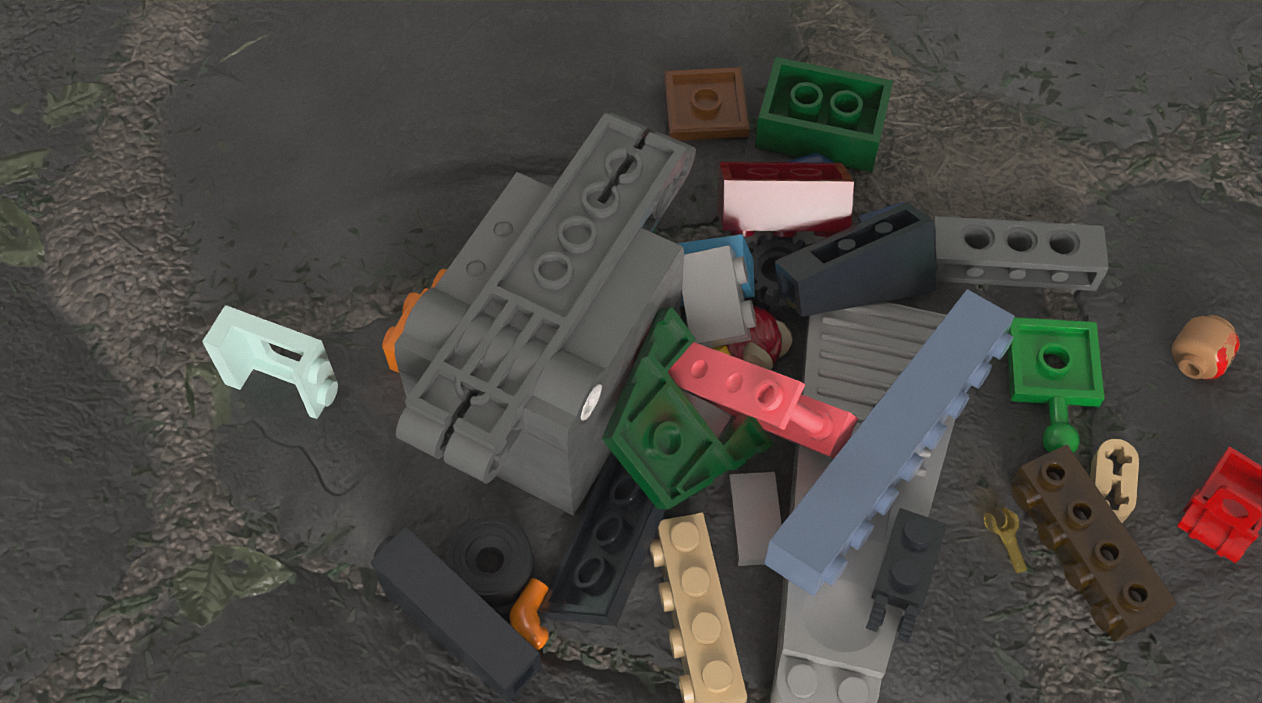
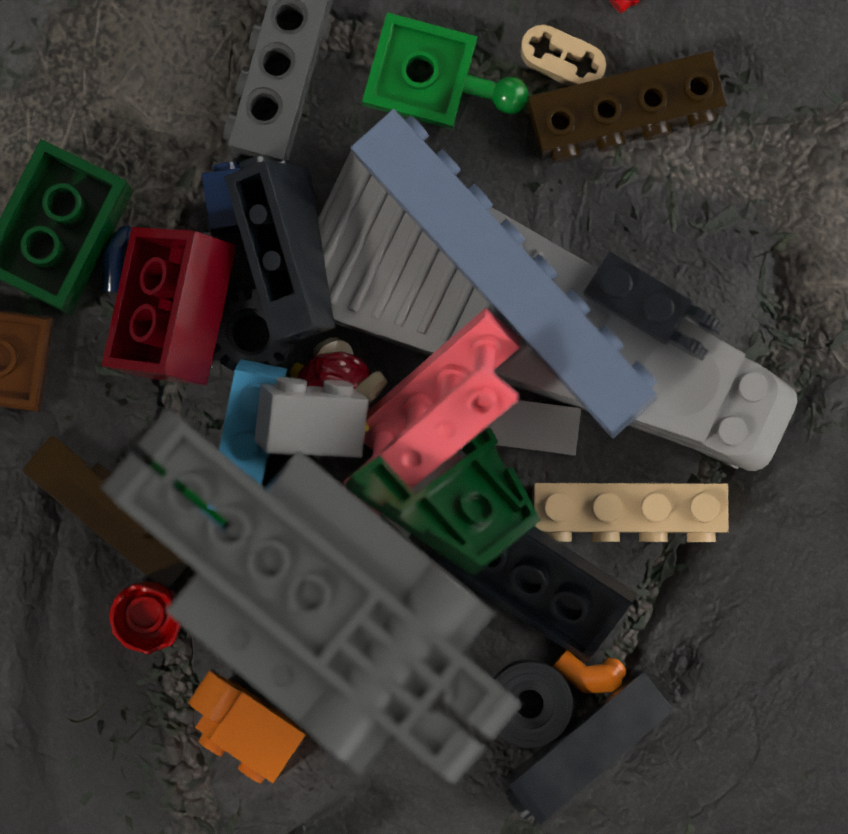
camera: 75 degrees left, 25 degrees up
clear yellow hand [984,507,1027,574] -> none

